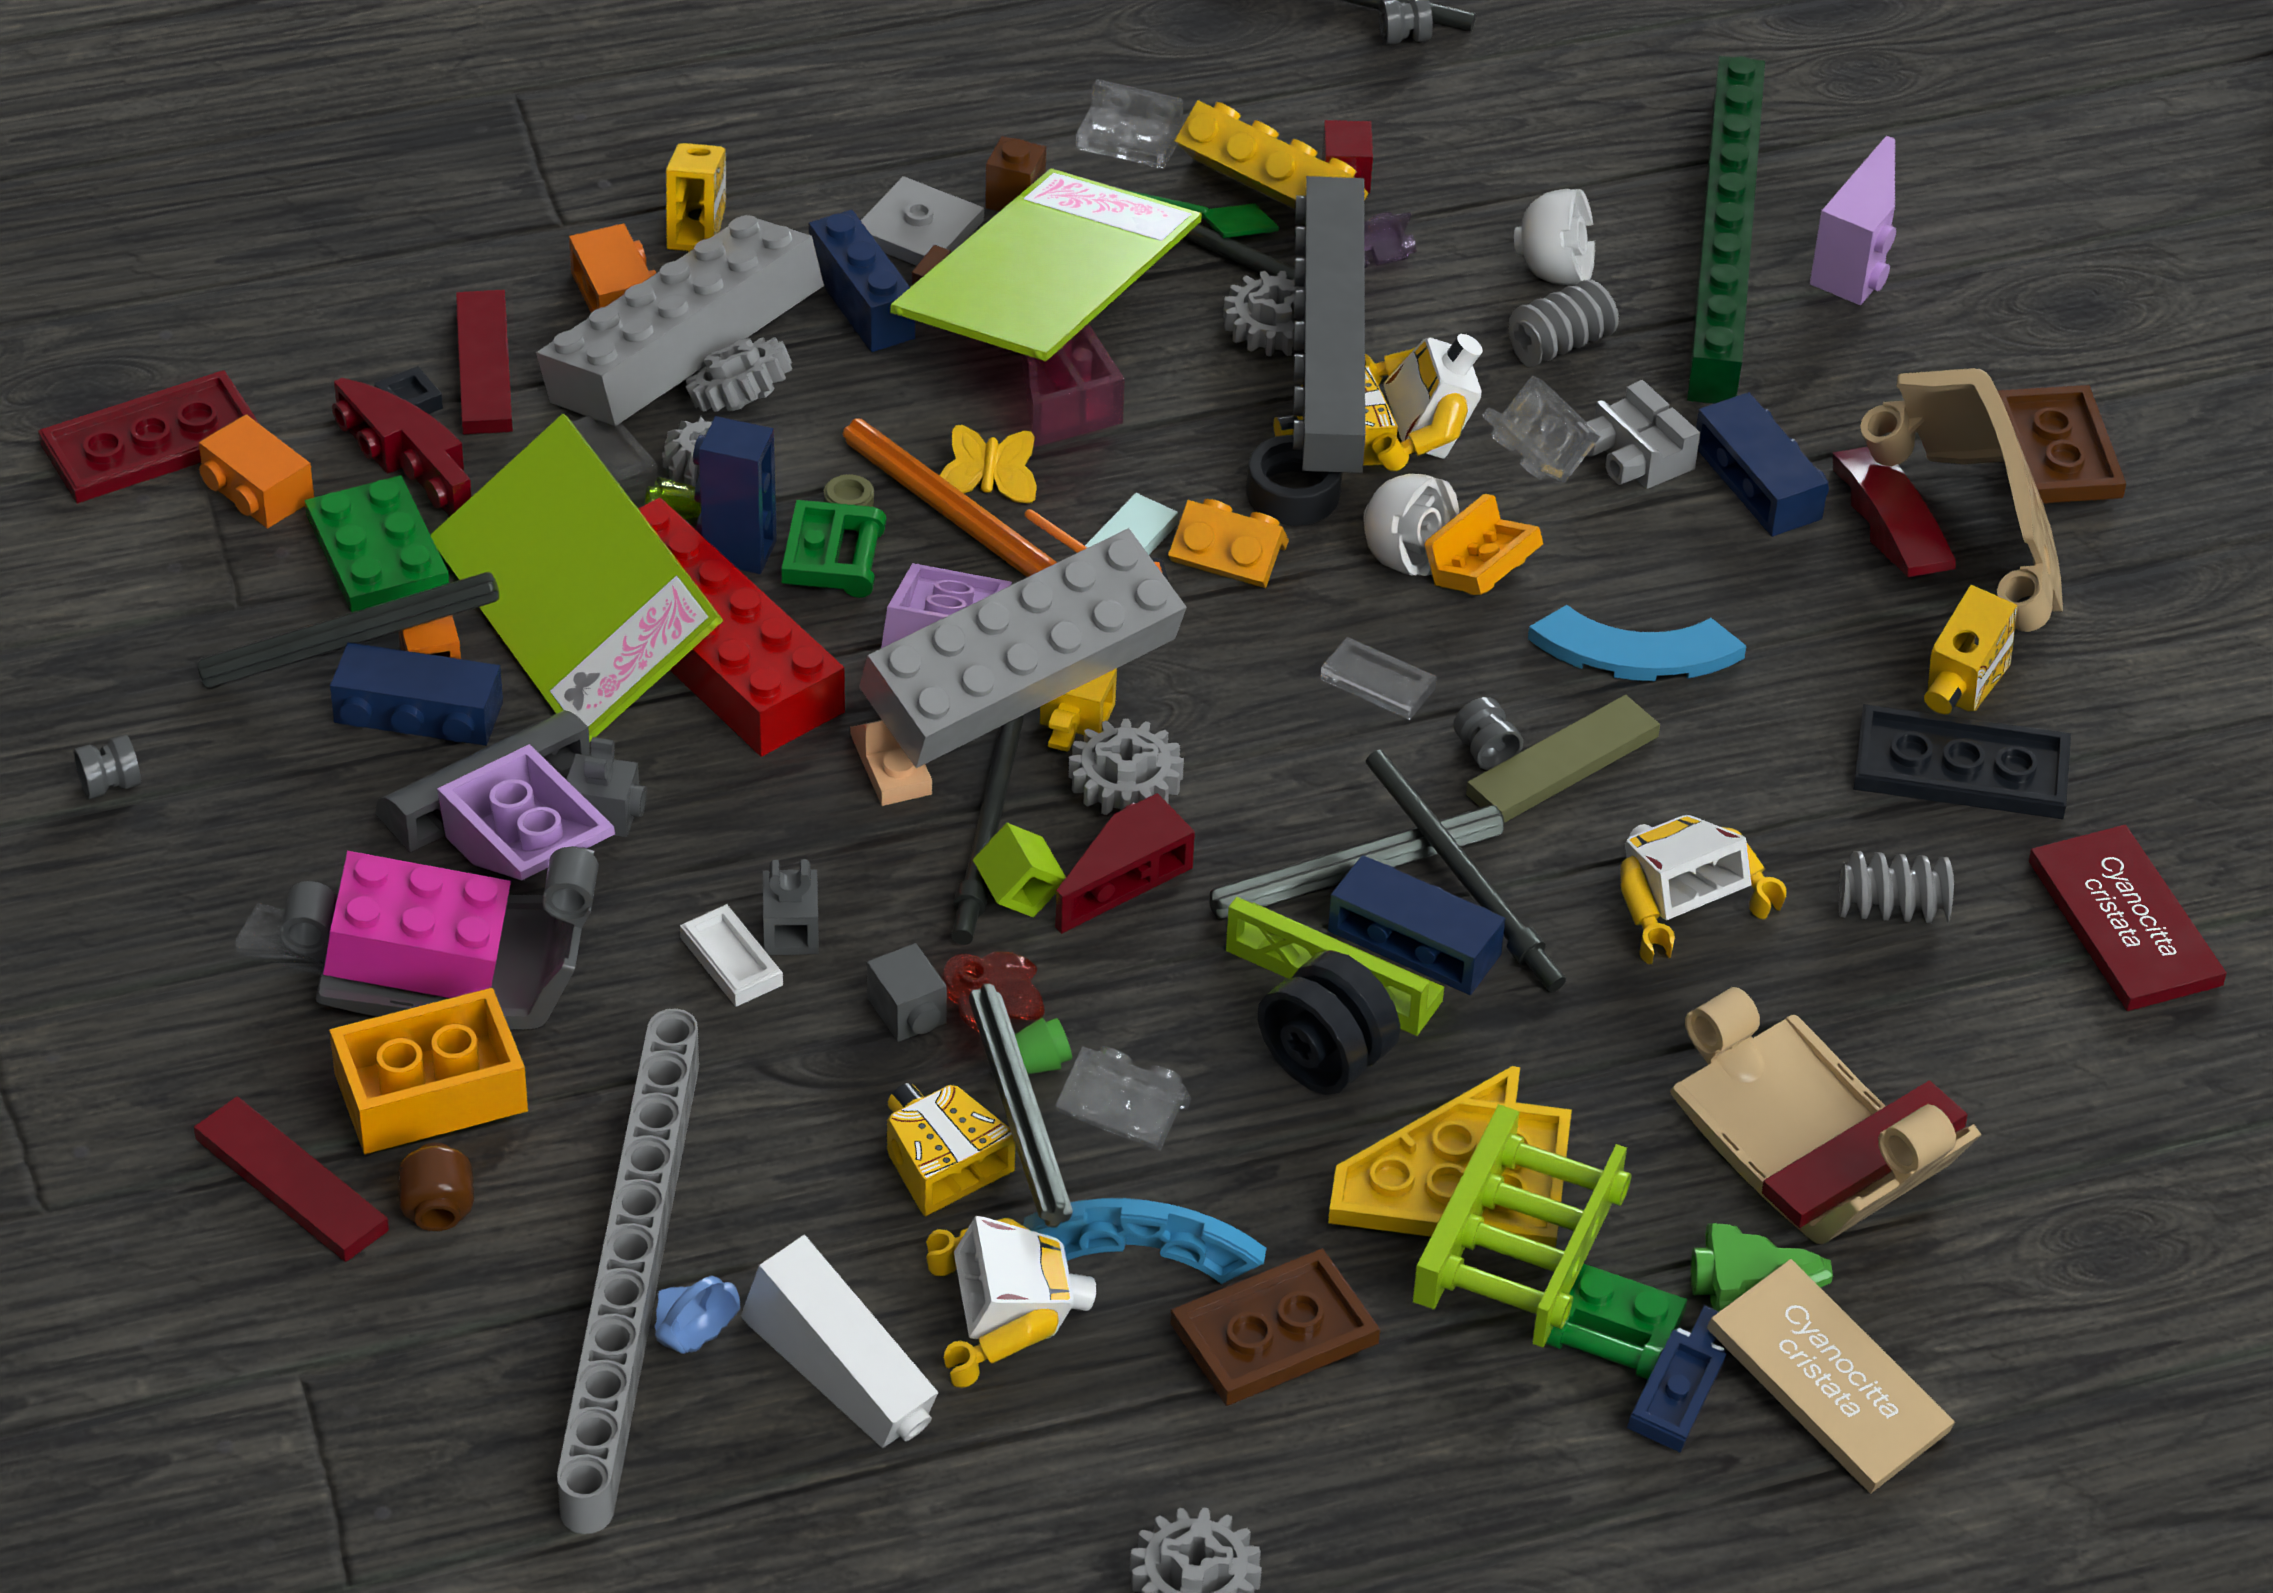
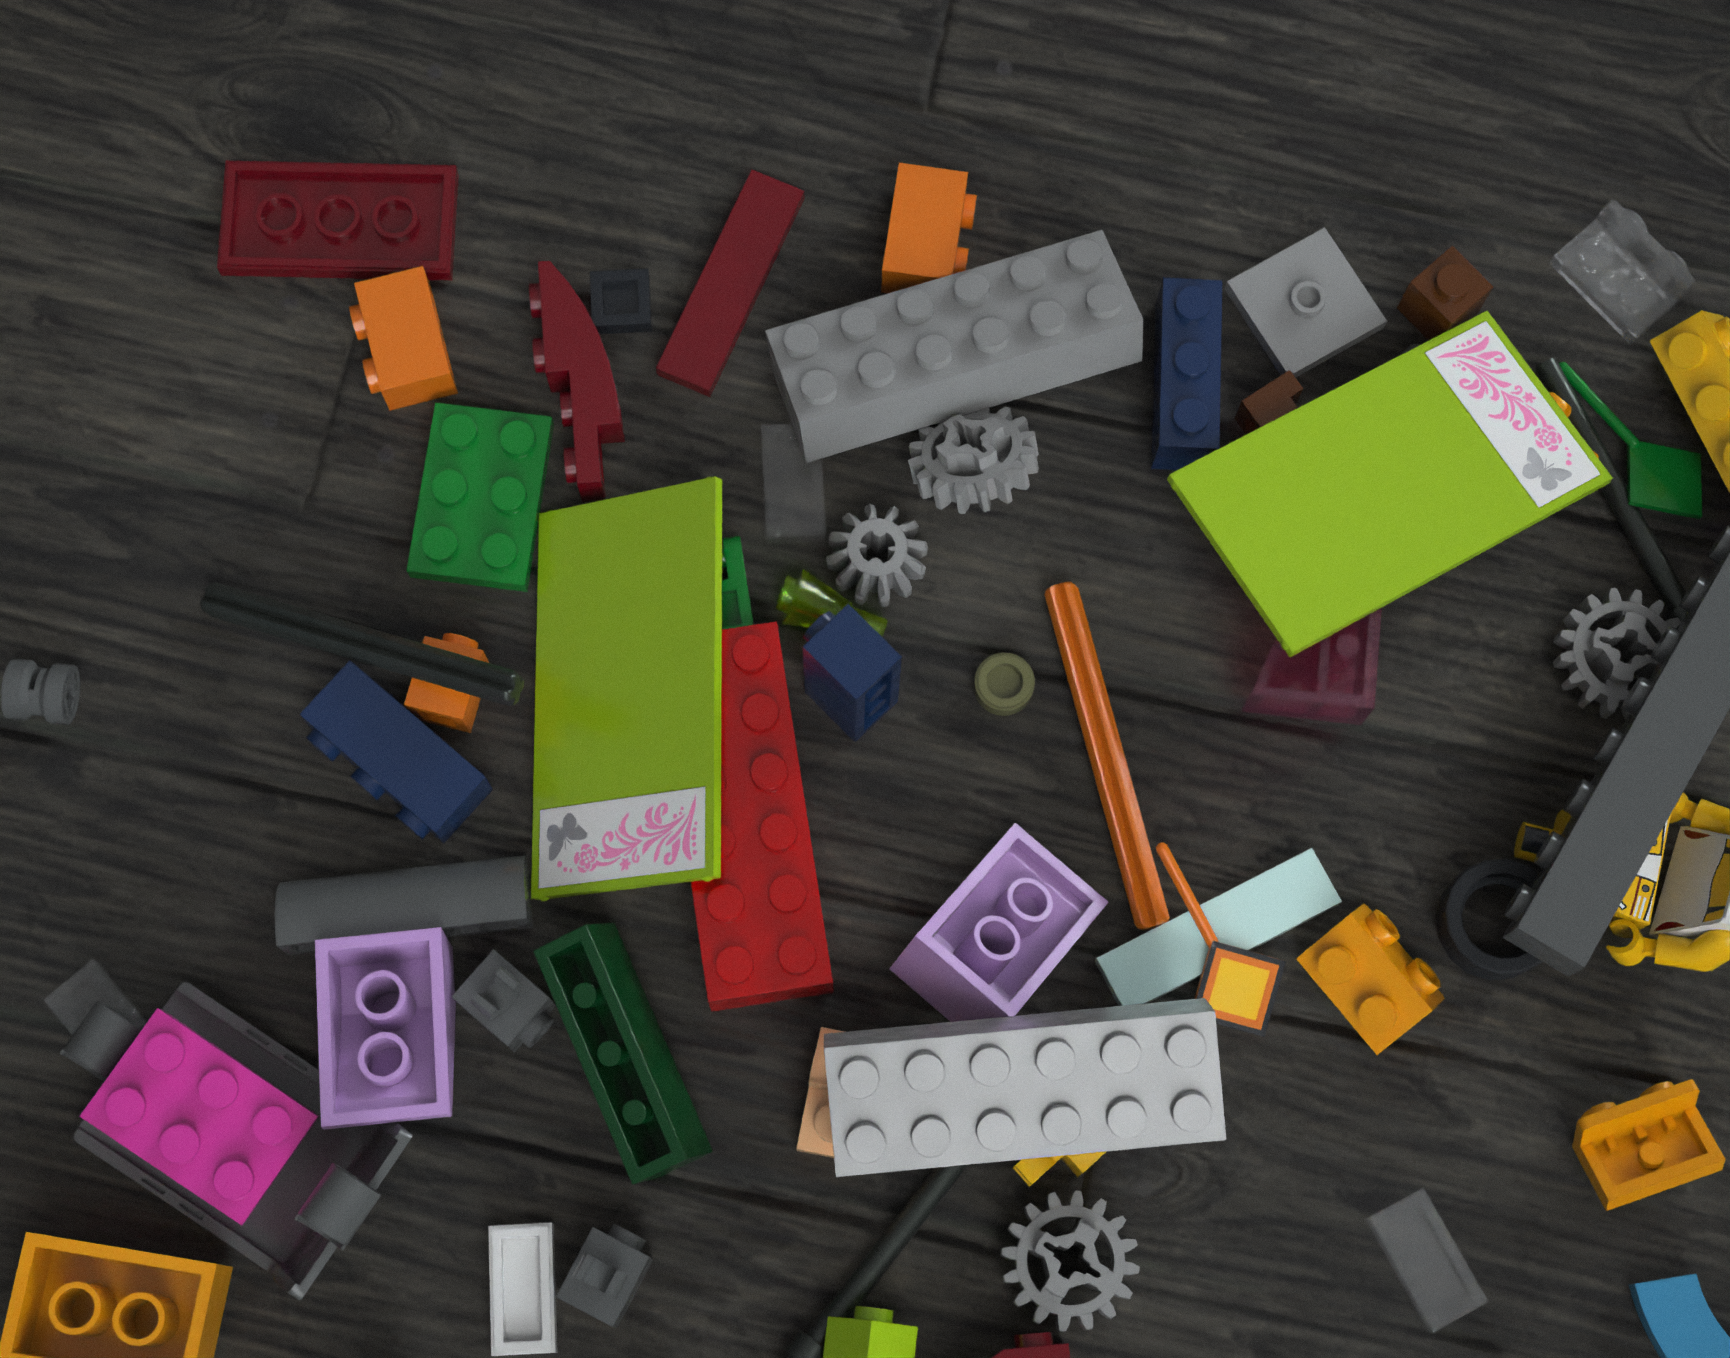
camera: 30 degrees right, 30 degrees up
yellow torso [666,143,726,251] -> none
green plate [782,500,887,598] -> none
yellow piece [939,425,1037,504] -> none
white cylinder [1364,474,1459,576] -> none
none -> dark green brick [533,923,713,1185]

